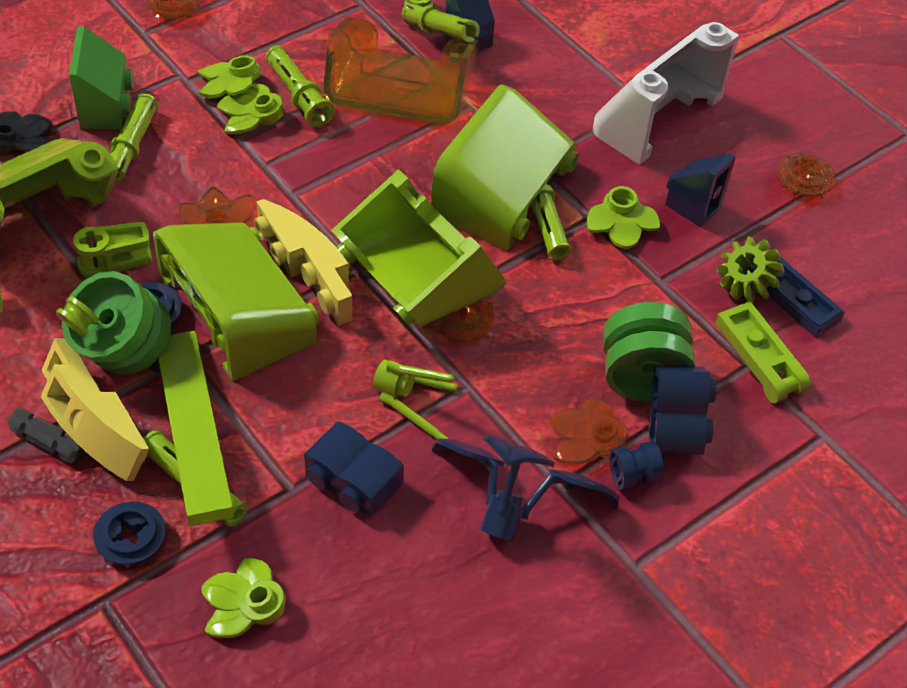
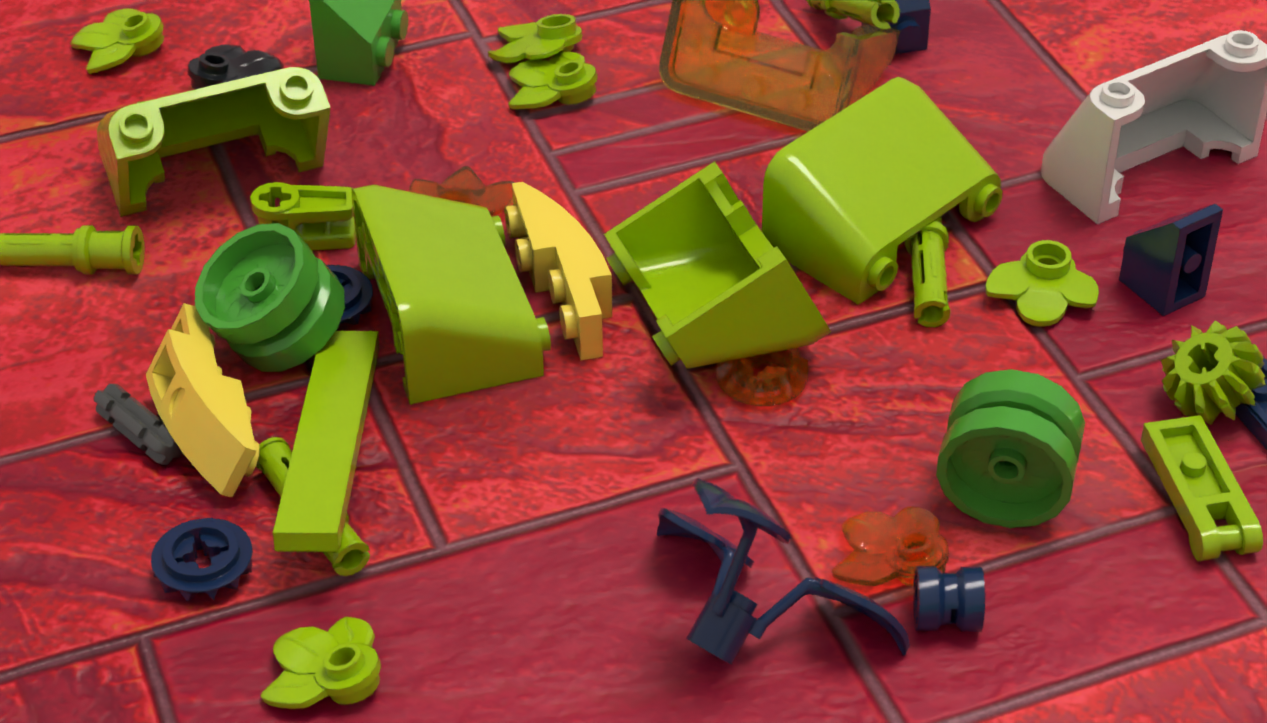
camera: 20 degrees right, 10 degrees down
lime bush [56,296,99,337] -> none
lime pin [109,93,159,182] -> none
lime pin [265,45,335,127] -> none
dark blue brick [304,421,404,516] -> none
lime plant [373,359,458,439] -> none
dark blue brick [649,365,716,455] -> none

